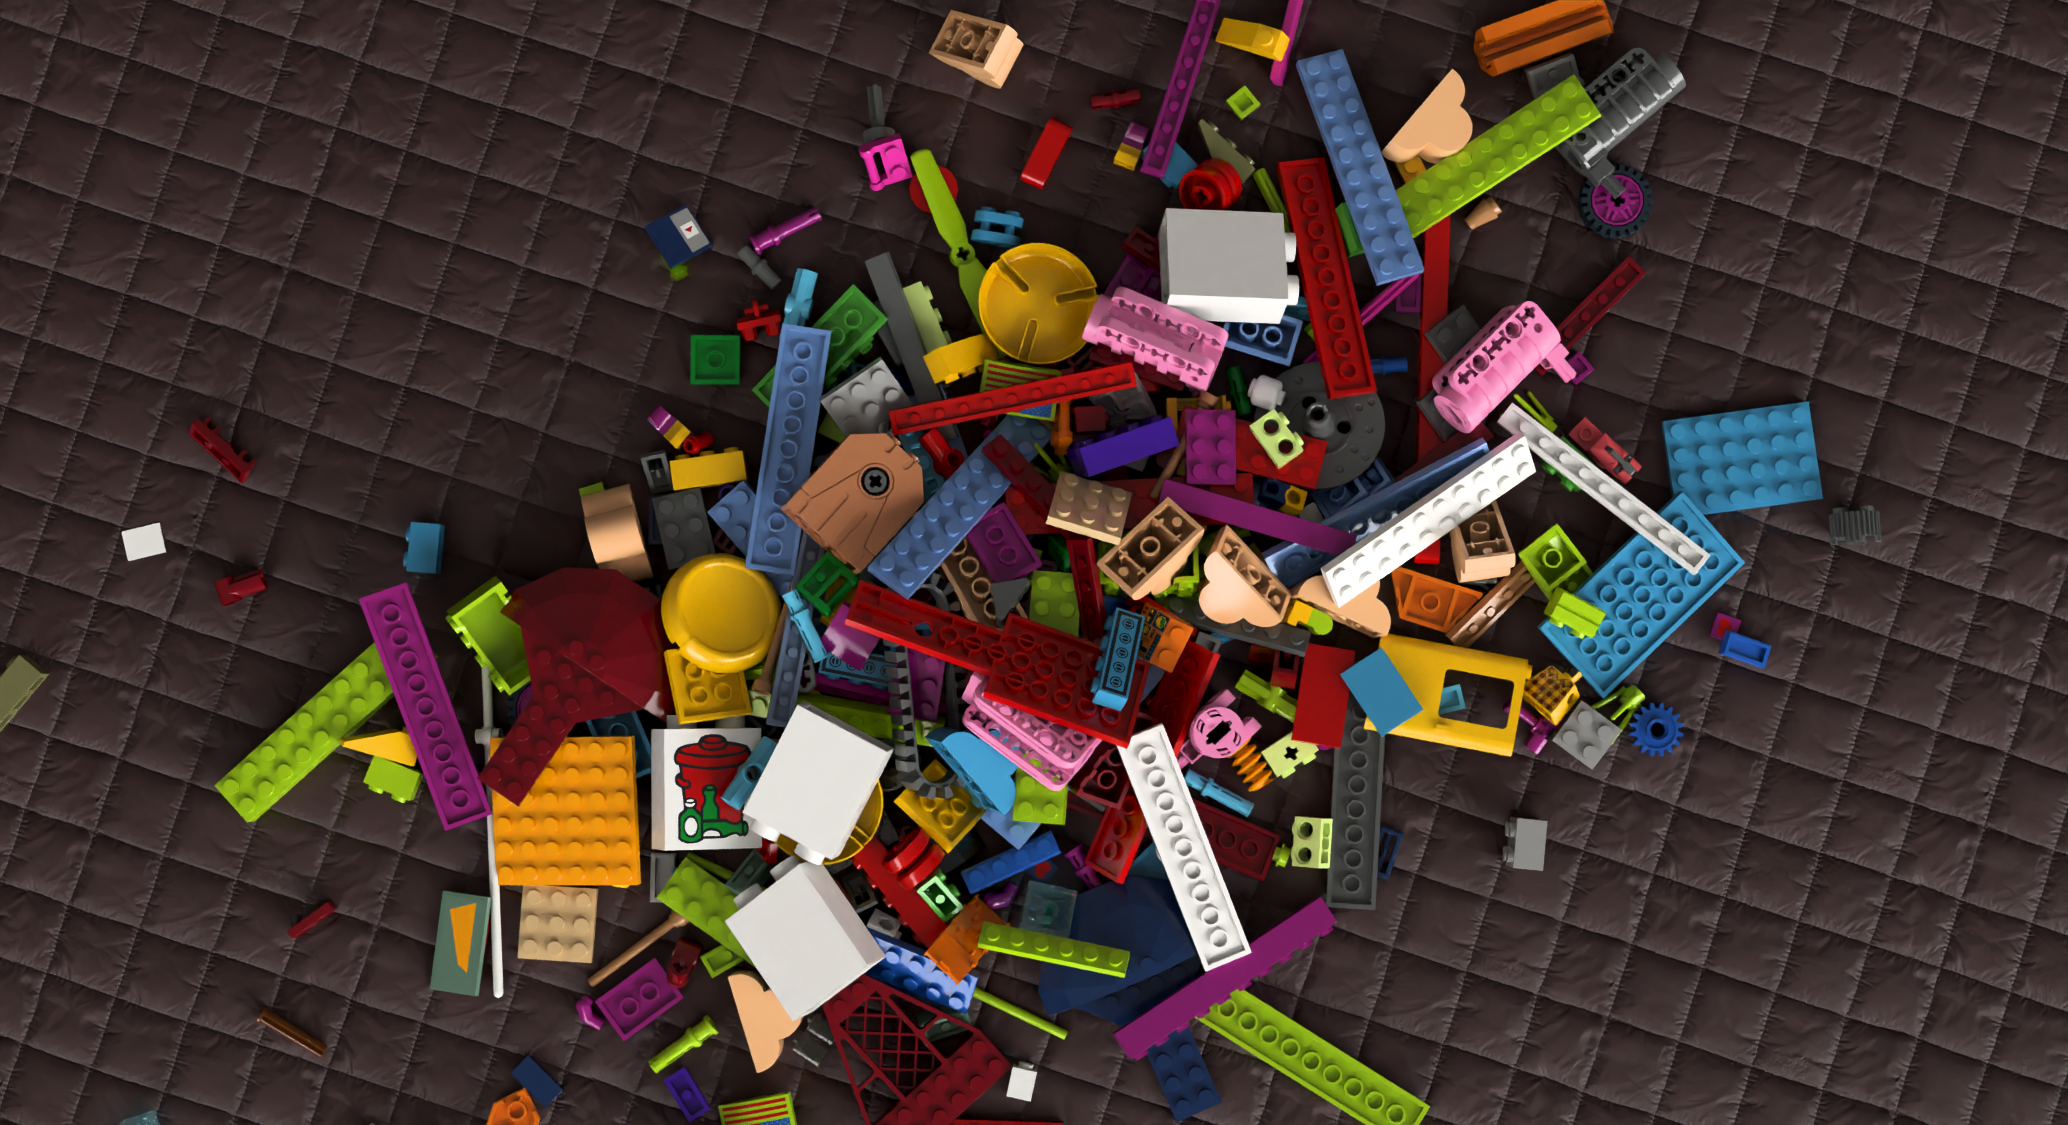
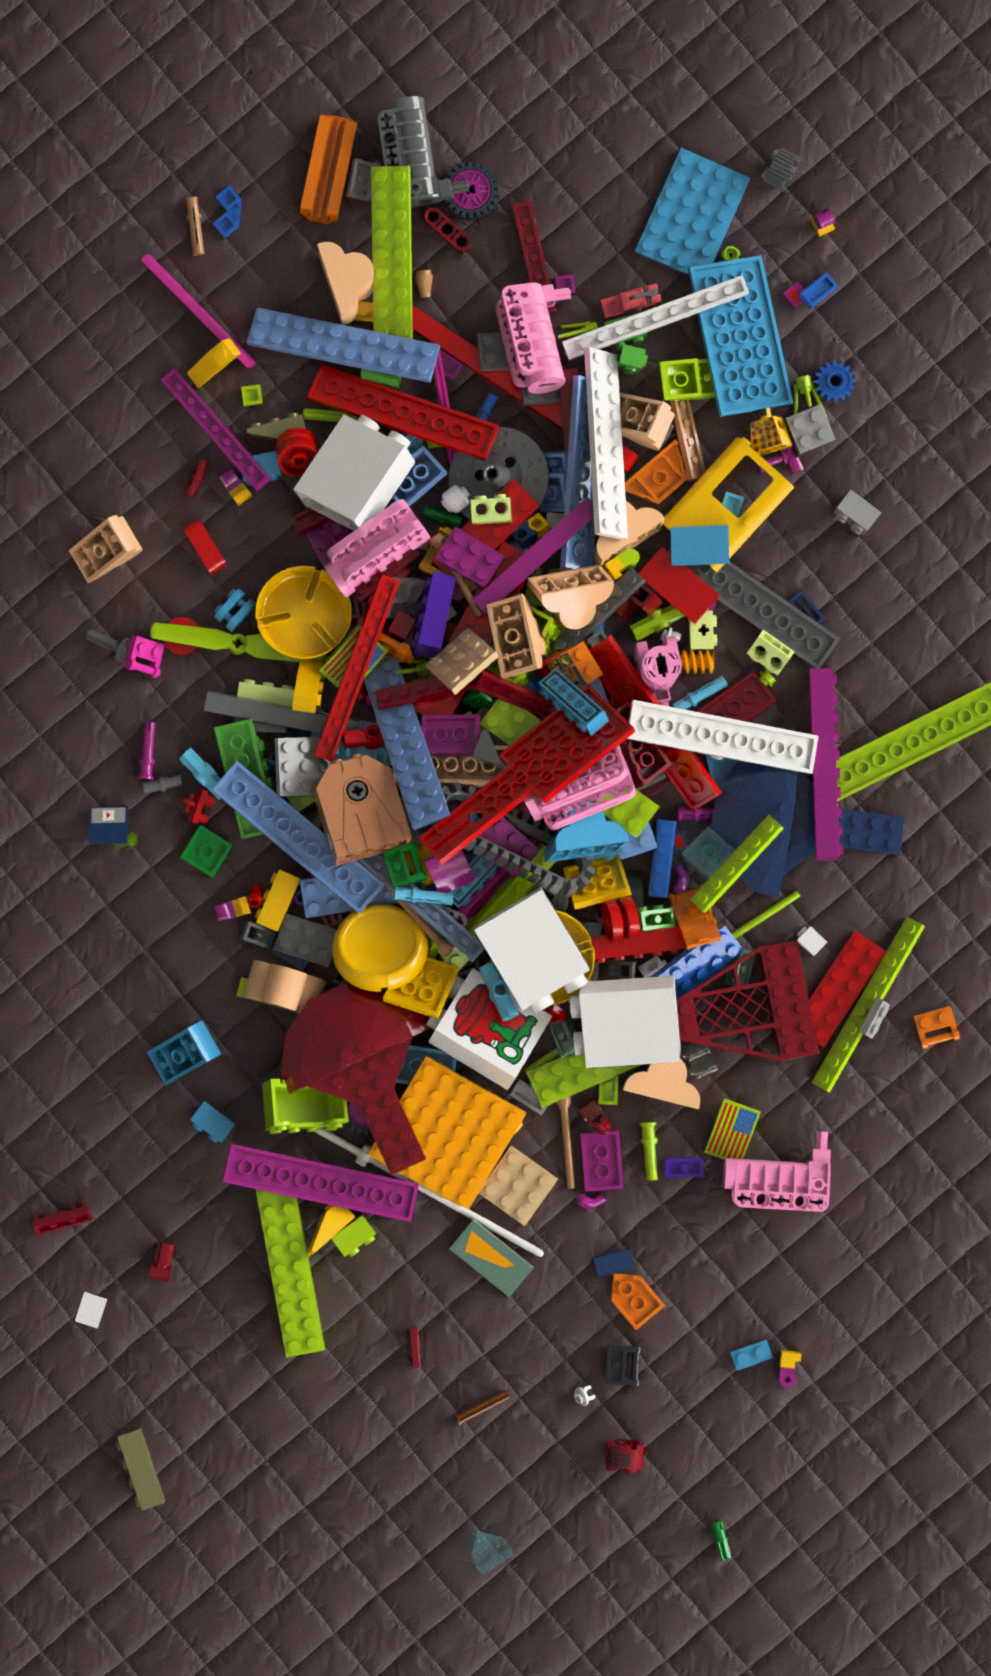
camera: 70 degrees left, 0 degrees up
lime brick [1544,587,1606,639] -> none
none -> dark azure brick [147,1020,222,1085]
none -> dark red beam [424,207,470,253]
none -> bright green brick [617,344,648,376]
none -> white plate [660,627,681,644]
none -> lime plate [721,246,740,261]
none -> magenta leg [811,208,835,237]

